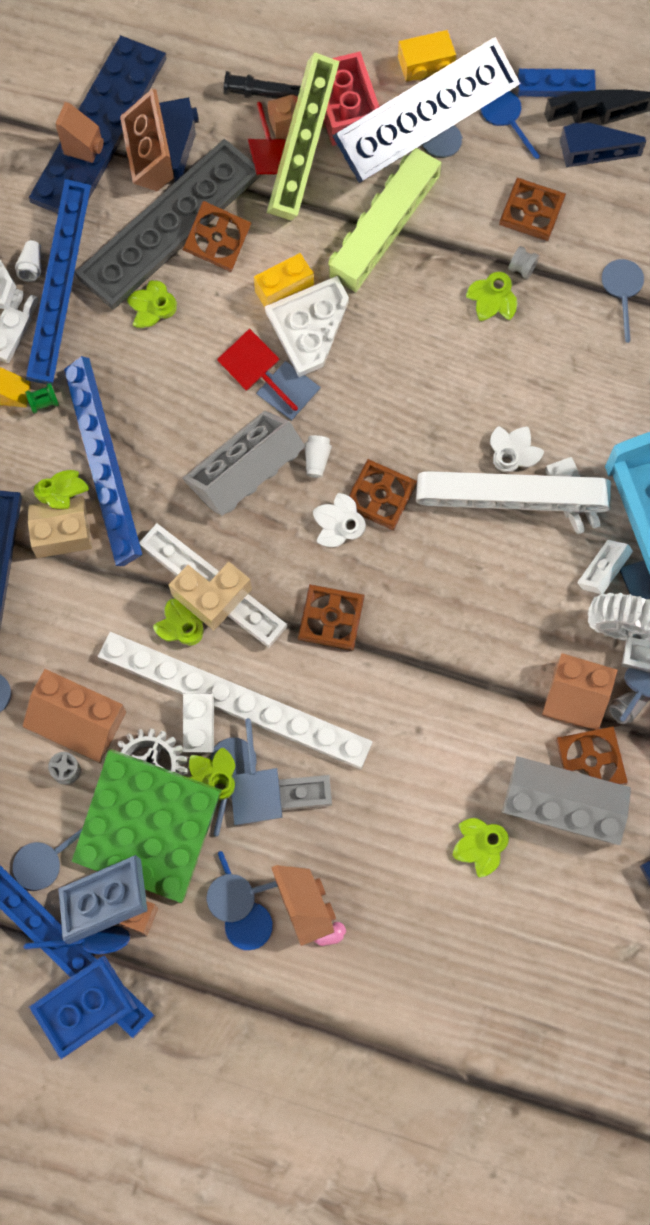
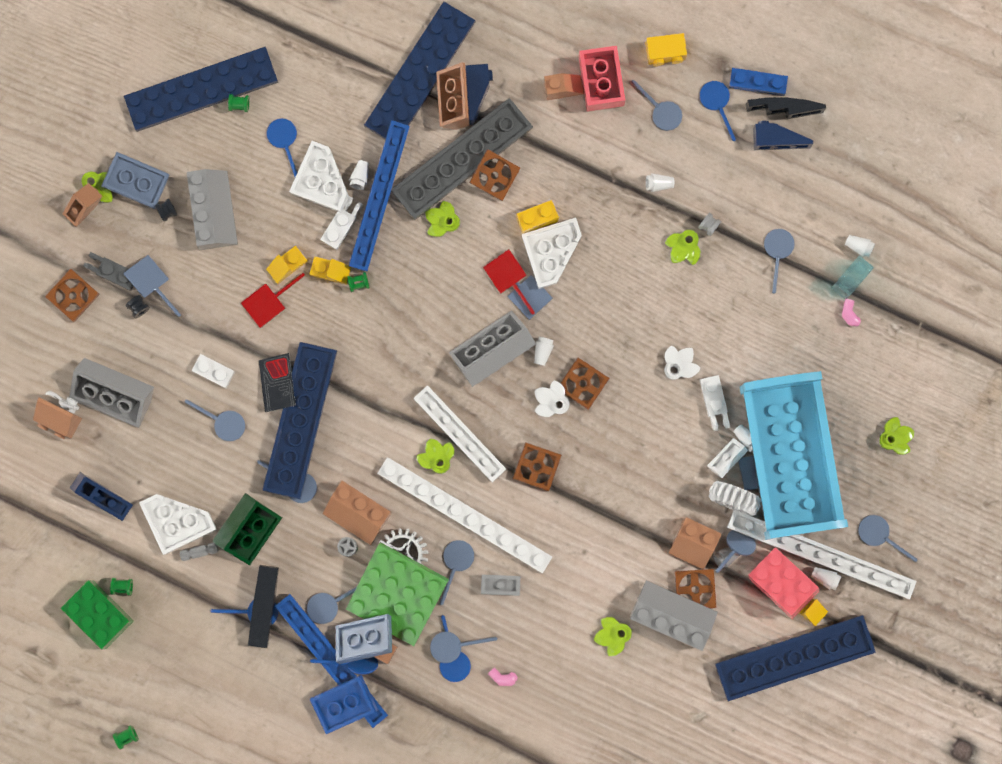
camera: 10 degrees right, 10 degrees up
tan slope [28,496,92,558] -> none
lime plate [33,470,89,509] -> none
nougat slope [55,102,104,163] -> none
blue plate [64,356,142,566] -> none
tan brick [169,562,252,631] -> none
white plate [183,694,214,752] -> none
lime plate [189,748,236,800] -> none
black pin [223,71,301,99] -> none
sand blue piece [232,718,283,825] -> none
red piece [247,101,286,174] -> none
yellowish green brick [267,52,339,221] -> none
nougat slope [271,865,336,946] -> none
yellowish green brick [328,148,442,293] -> none
plate [332,38,520,183] -> none
white beam [416,472,611,513] -> none
dark orange piece [499,177,566,241] -> none
none -> white cone [646,173,675,192]
none -> white cone [733,424,753,453]

